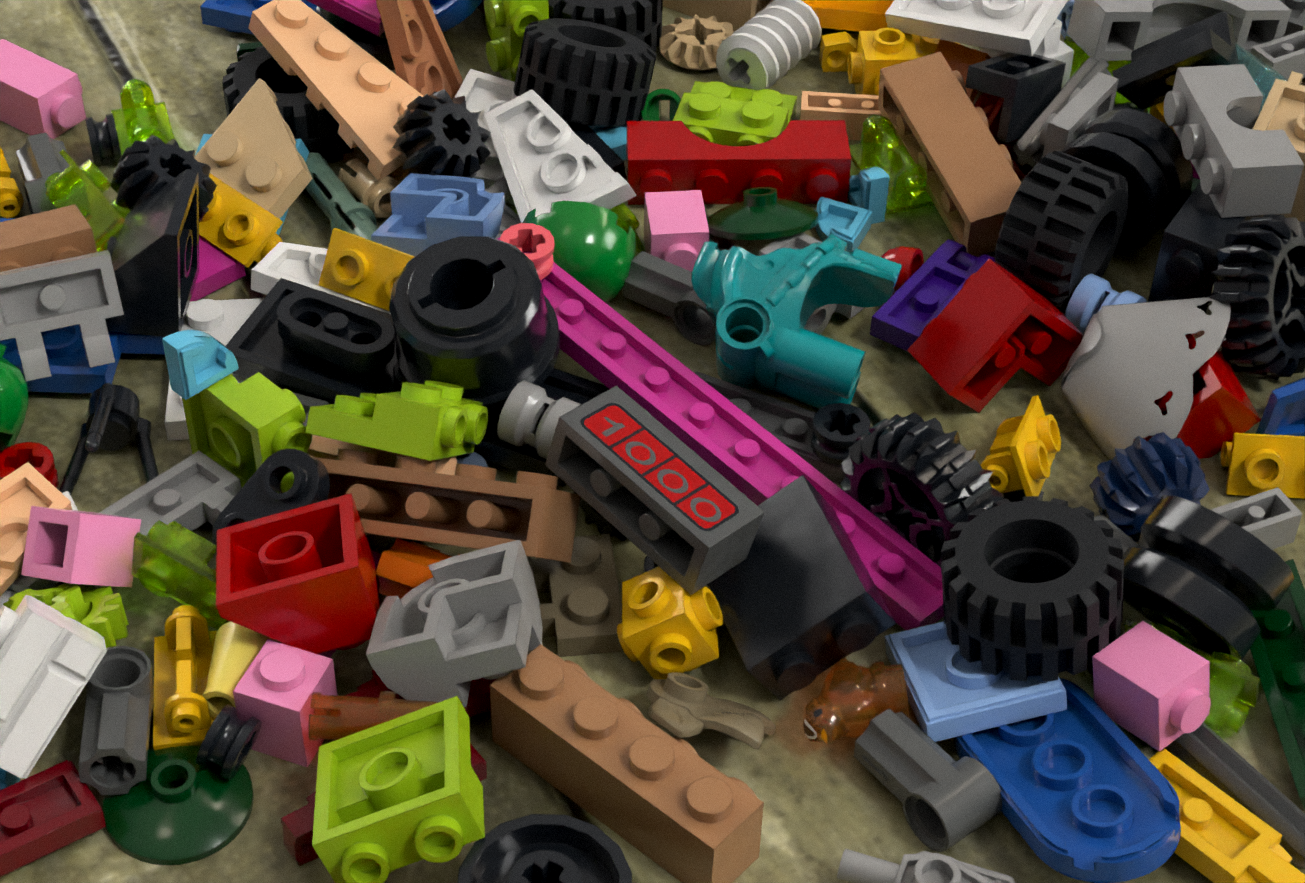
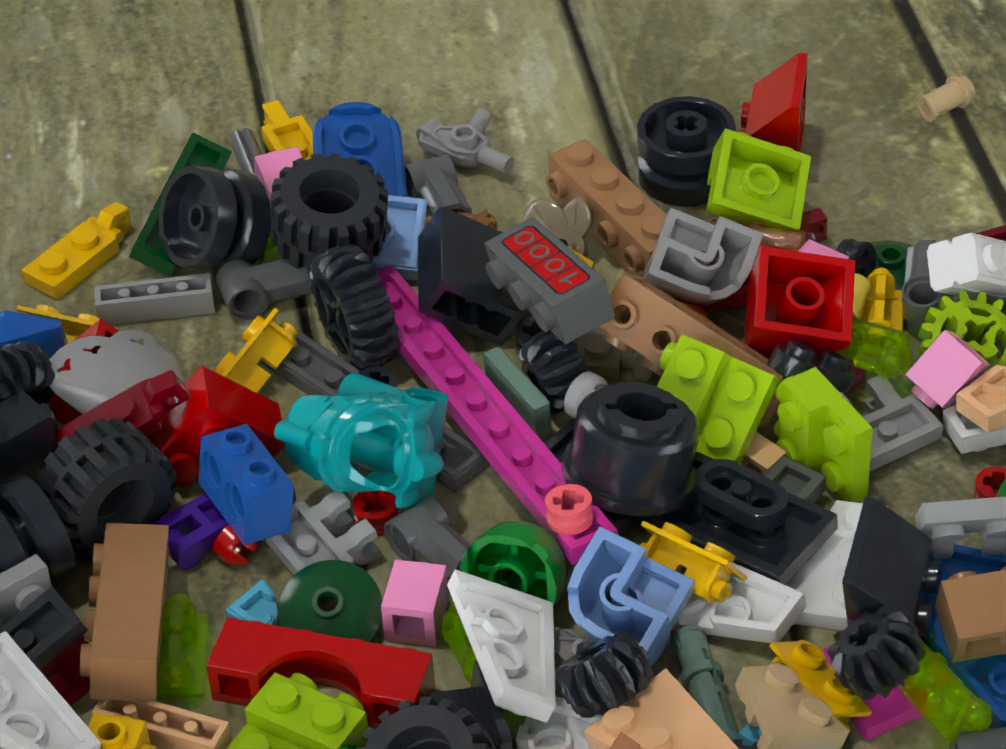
camera: 160 degrees left, 0 degrees up
black plant [59,383,159,496] -> none
medium azure tile [162,330,239,400] -> none
medium azure tile [848,167,890,224] -> none
dark blue gear [1089,432,1210,542] -> none
none -> dark red hinge [54,370,190,446]
none -> blue brick [199,424,294,545]

